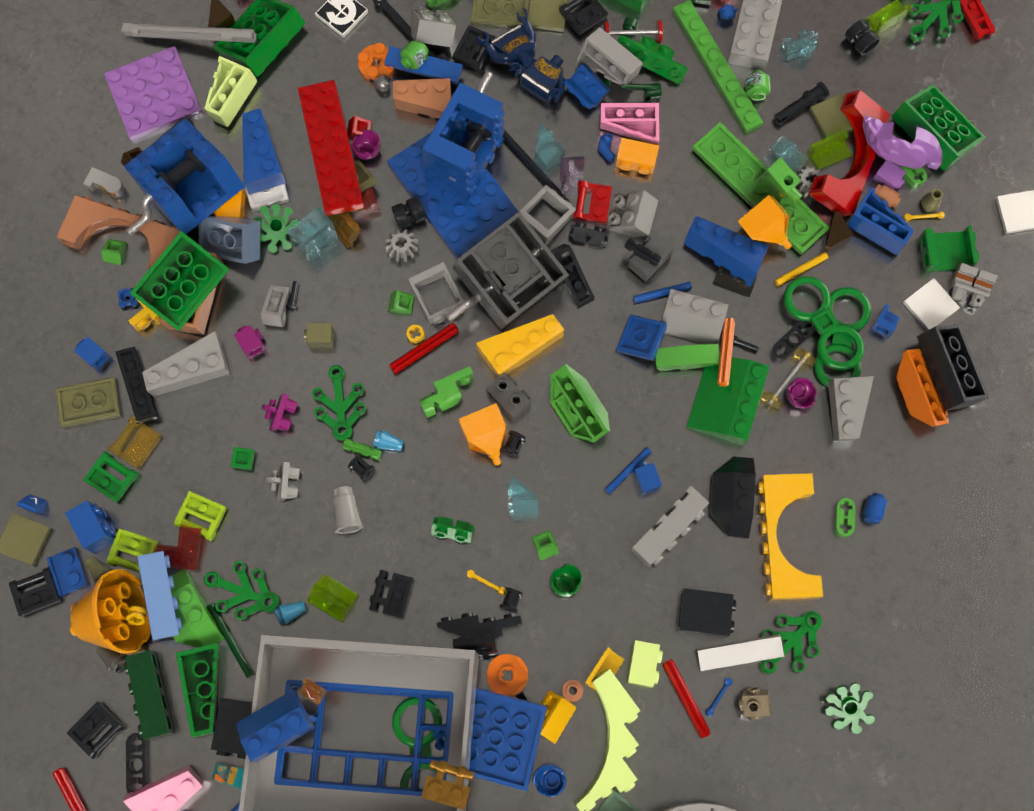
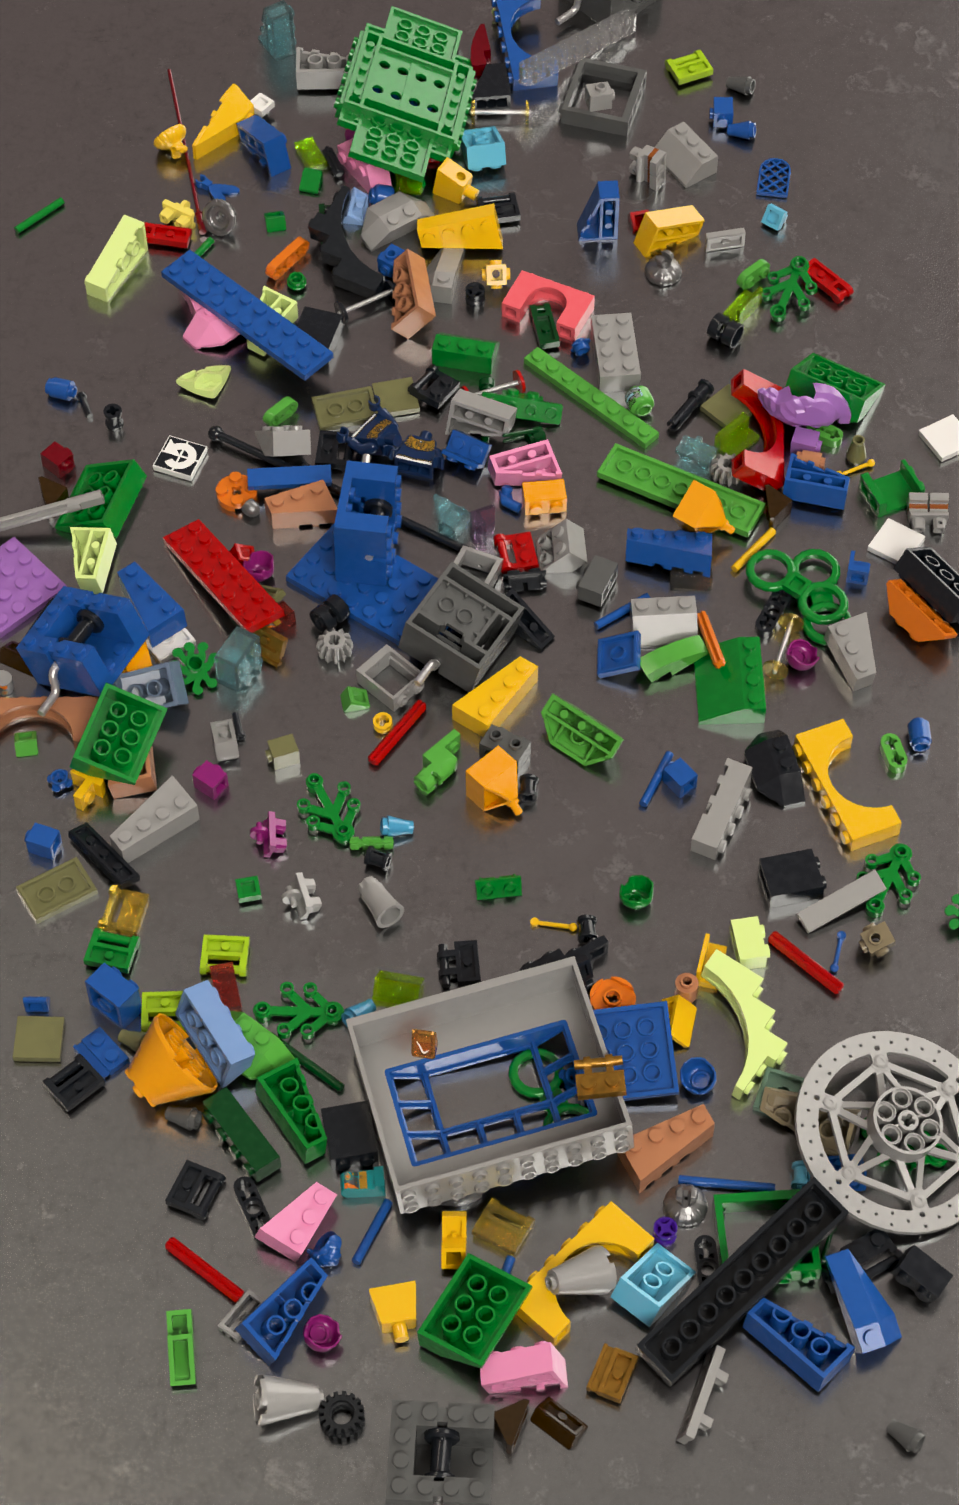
camera: 20 degrees left, 20 degrees down
yellow bush [126,606,147,625] -> none
blue slope [236,689,315,762] -> none
bright green head [400,41,429,70] -> none
clear light blue slope [507,477,539,521] -> none
bright green slope [531,530,559,560] -> none
black axle [624,238,661,267] -> none
black piece [733,335,759,353] -> none
bright green torso [756,157,802,203] -> none
clear light blue hips [783,29,818,61] -> none

